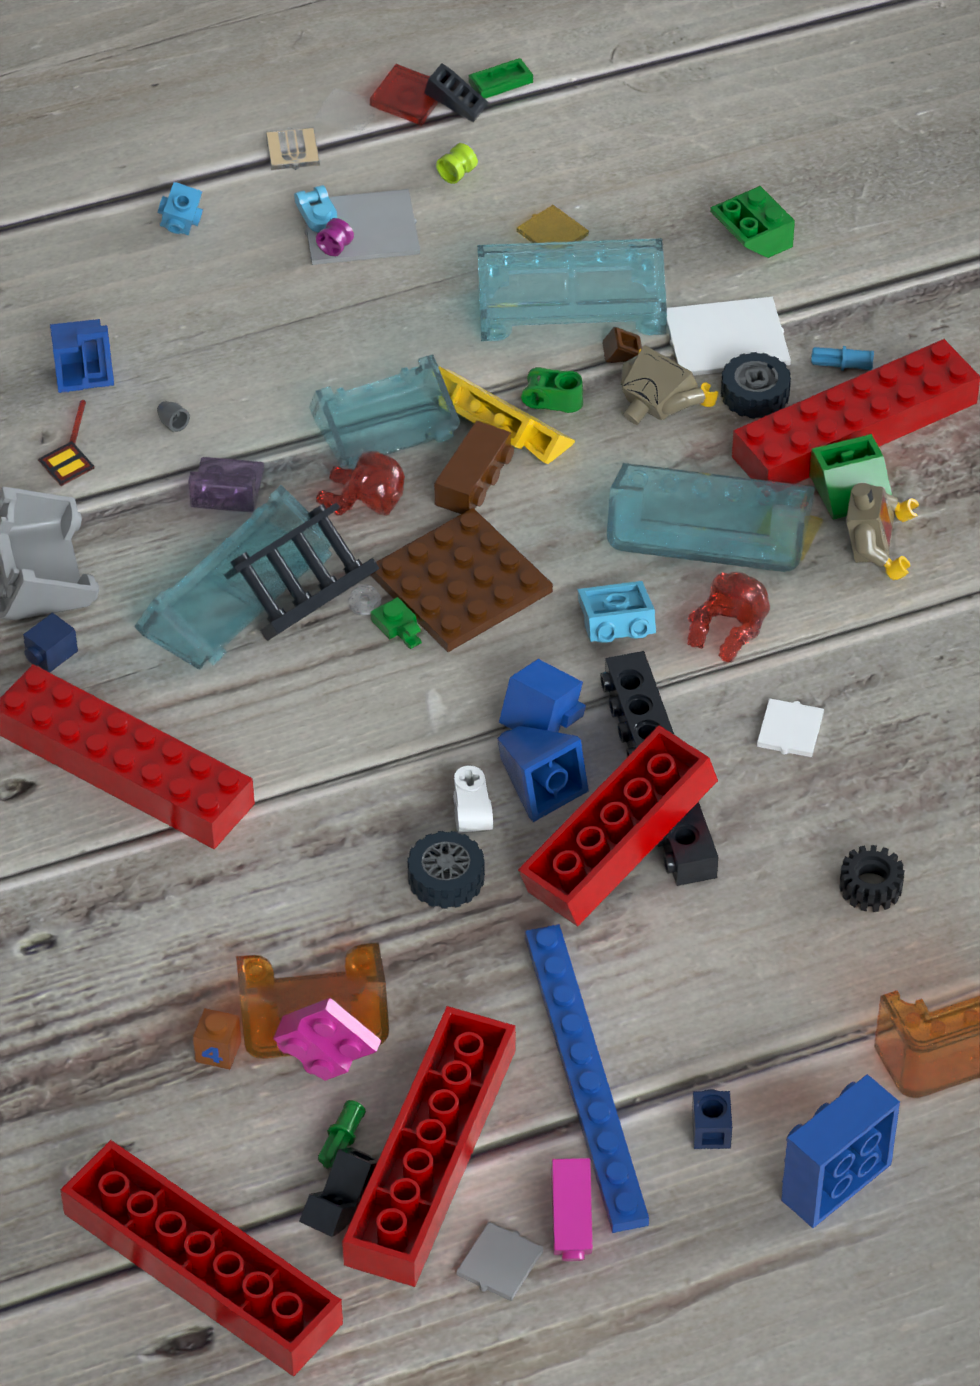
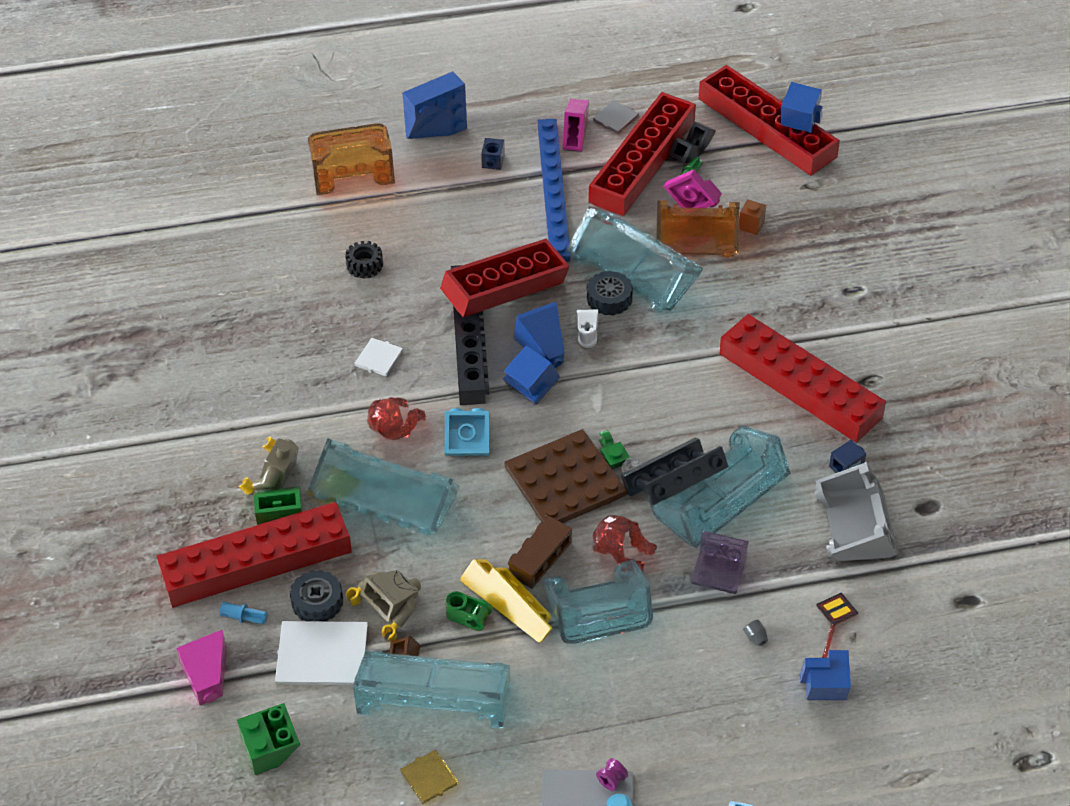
camera: 170 degrees left, 0 degrees up
none -> dark pink slope [176,630,227,705]
none -> clear light blue windscreen [567,206,703,312]
none -> blue plate [781,82,823,133]

